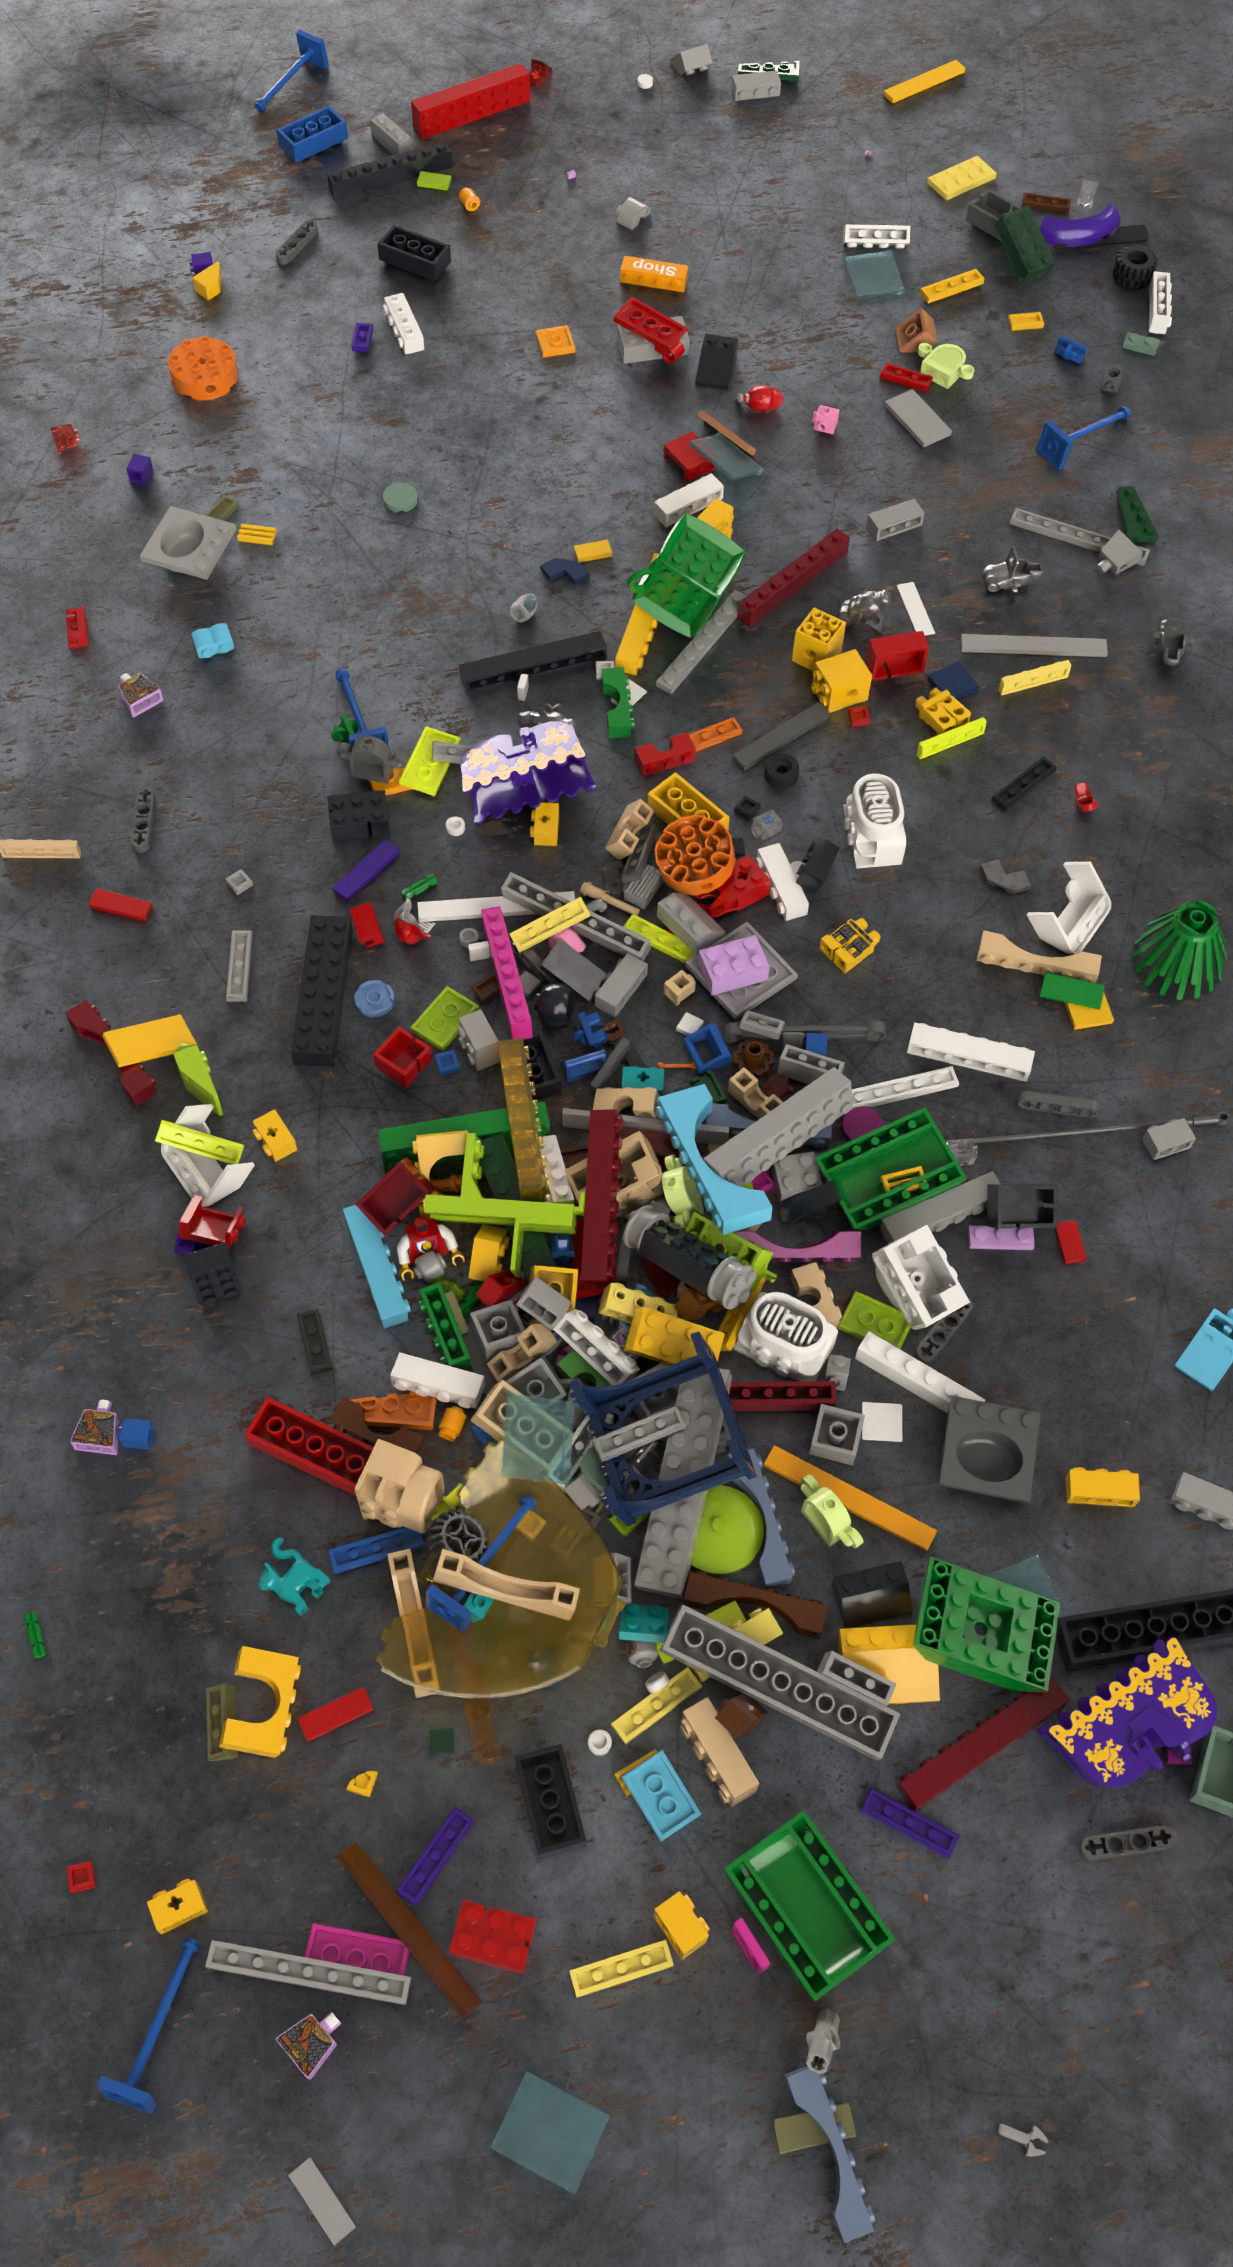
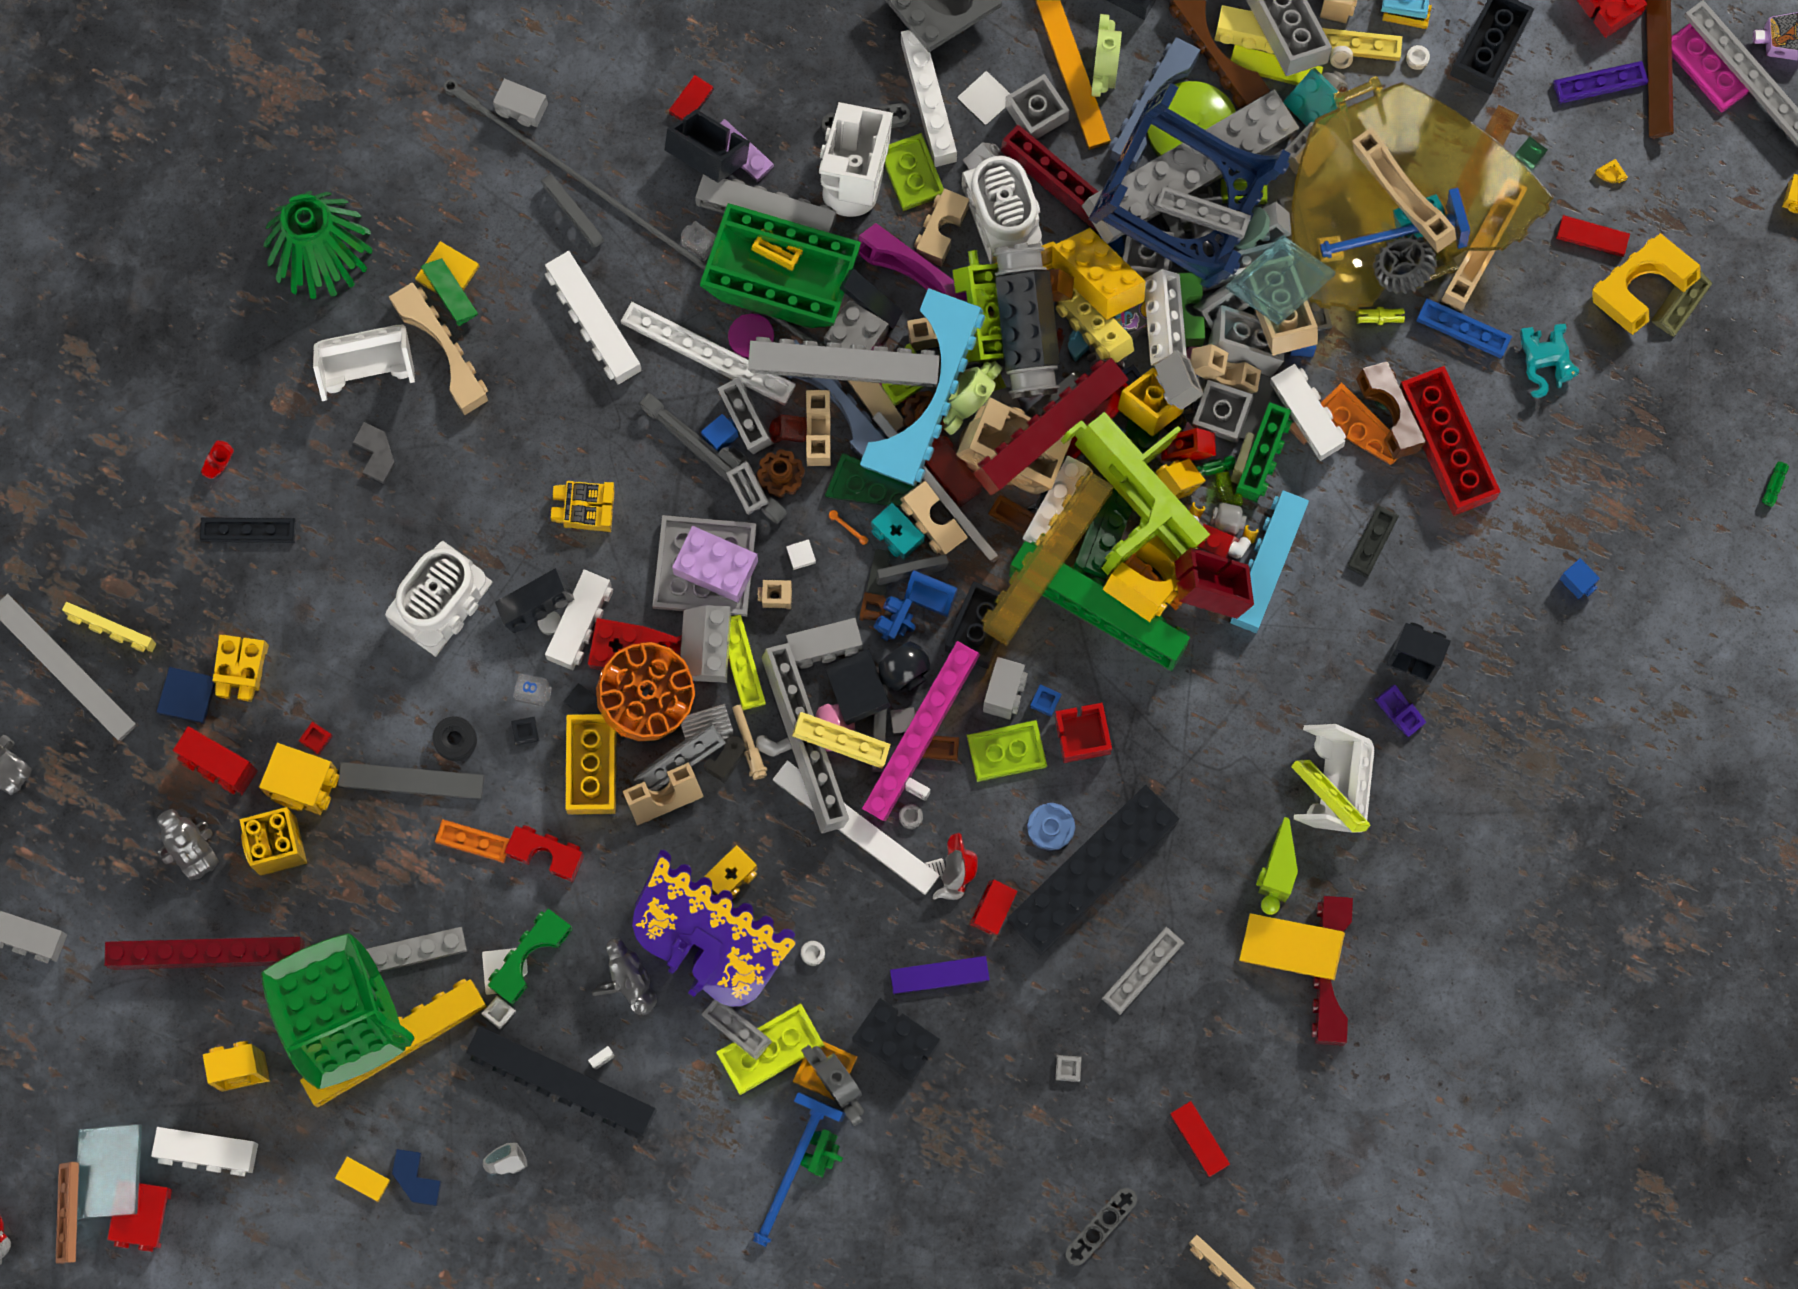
camera: 135 degrees left, 15 degrees up
torso [70,1400,120,1455] -> none
red panel [179,1195,246,1250] -> none
yellow brick [252,1109,297,1162] -> none
tan brick [355,1439,445,1533] -> none
green axle [401,873,437,900] -> none
light orange brick [438,1406,467,1441] -> none
blue tile [683,1023,731,1074] -> none
white sticker [897,582,935,636] -> none
neon yellow tile [916,717,987,759] -> none

